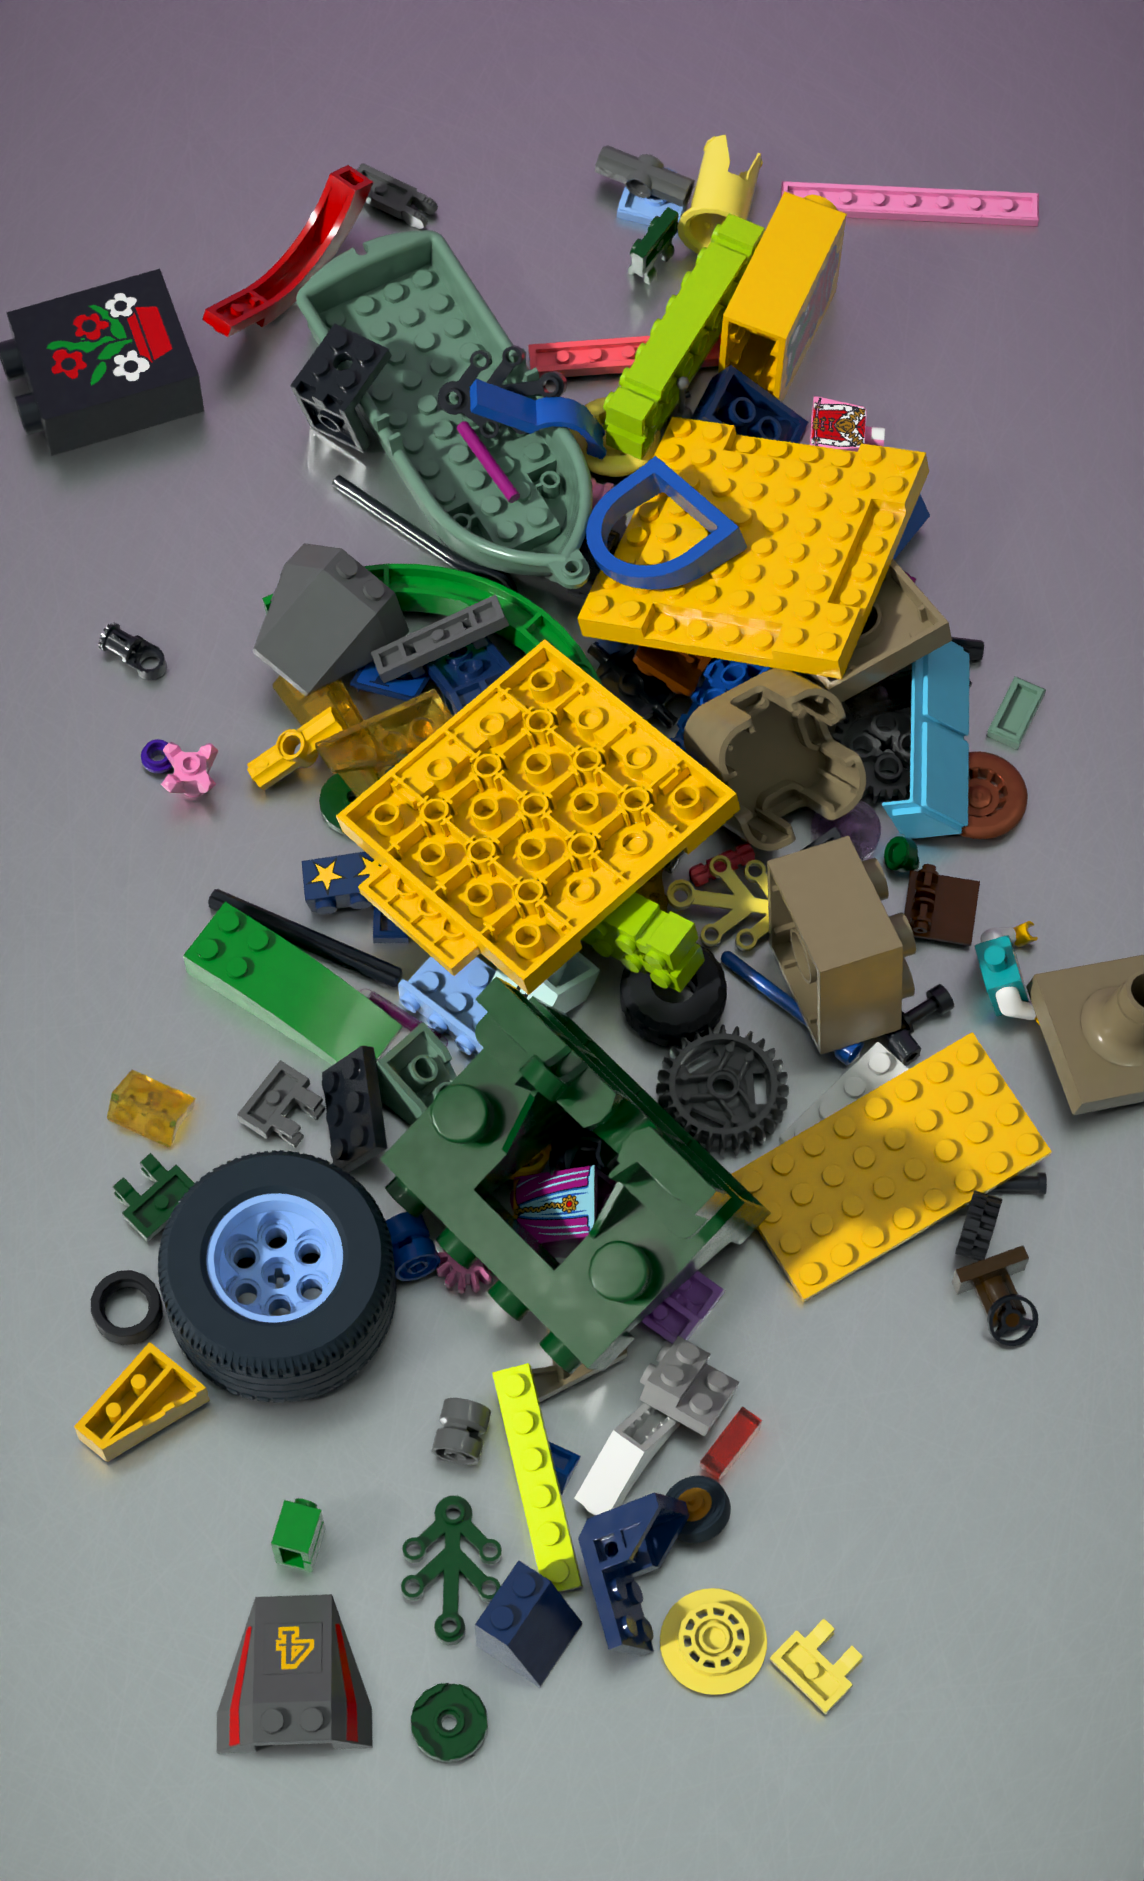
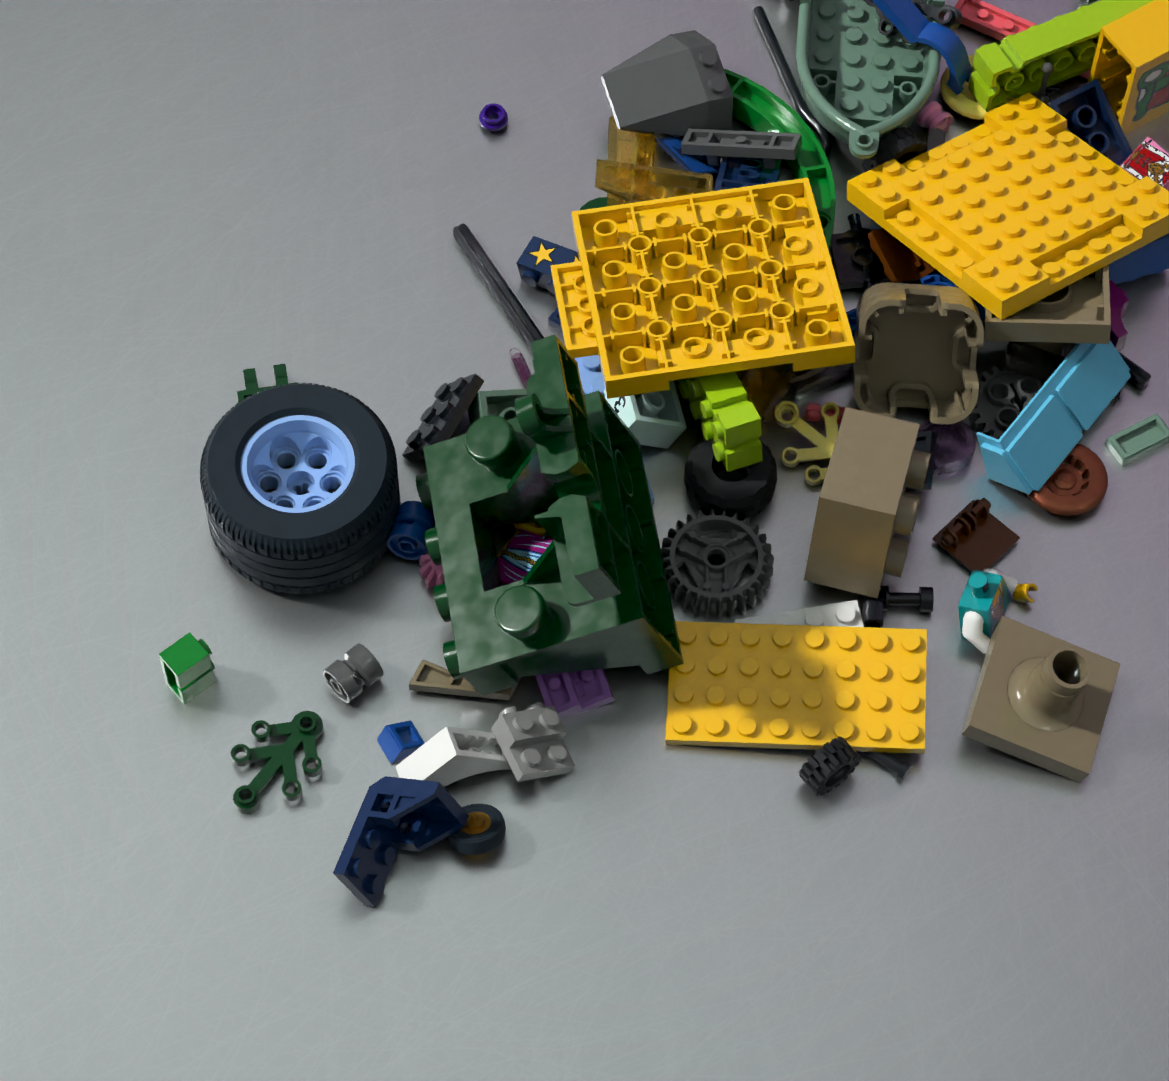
camera: 35 degrees right, 5 degrees down
yellow wedge [74,1342,210,1462] -> none
black tyre [90,1270,163,1345] -> none
black connector [98,622,167,680] -> none
clear yellow bracket [107,1070,196,1147] -> none
bright pink rock [161,742,218,797] -> none
green slope [183,902,402,1065] -> none
dark grey wedge [217,1594,373,1753] -> none
dark grey plate [237,1060,326,1148] -> none
yellow piece [247,706,348,791] -> none
dark green plate [411,1683,488,1762] -> none
magenta bar [456,421,520,503] -> none
dark blue slope [475,1560,583,1688] -> none
neon yellow plate [492,1363,583,1592] -> none
blue window [586,456,747,590] -> none
light yellow wheel [660,1588,767,1695] -> none
clear red piece [699,1406,762,1481] -> none
blue piece [721,951,864,1066] -> none
light yellow plate [770,1619,863,1715] -> none
dark green tile [884,836,920,872] -> none
dark brown piece [952,1245,1038,1346] -> none

